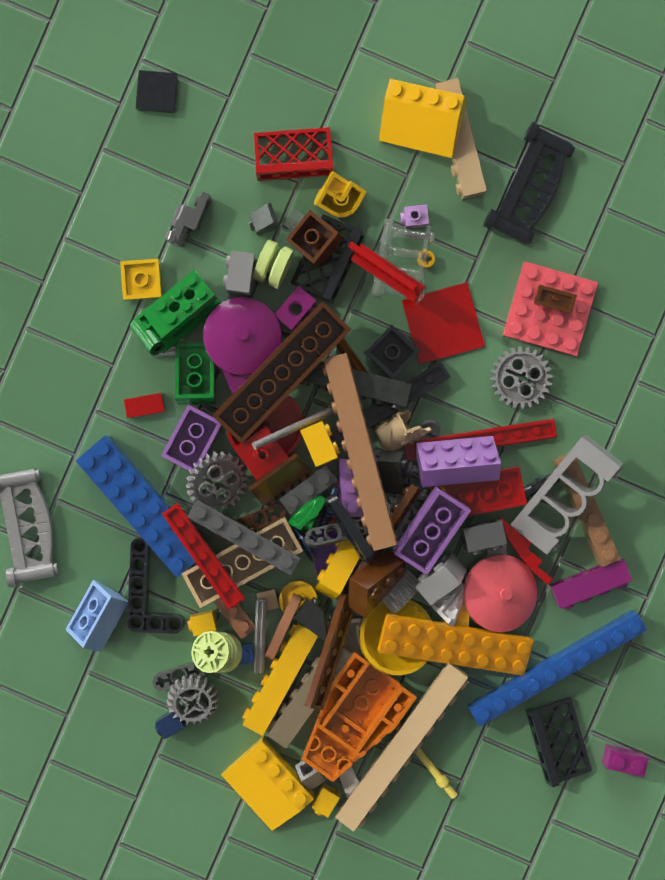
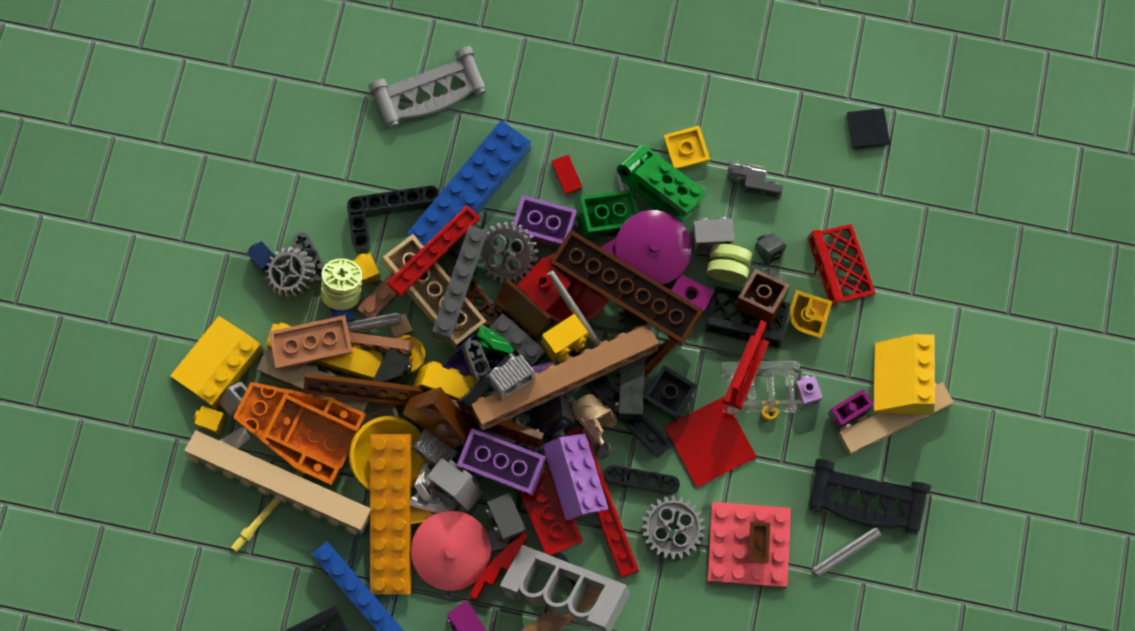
camera: 80 degrees right, 15 degrees down
light blue slope [66,580,128,653] -> none
none -> nougat plate [269,315,353,370]
none -> white tile [415,462,436,501]
none -> light grey brick [488,355,535,400]
none -> black beam [604,465,680,495]
none -> light grey axle [812,527,881,577]
none -> magenta brick [828,389,874,430]

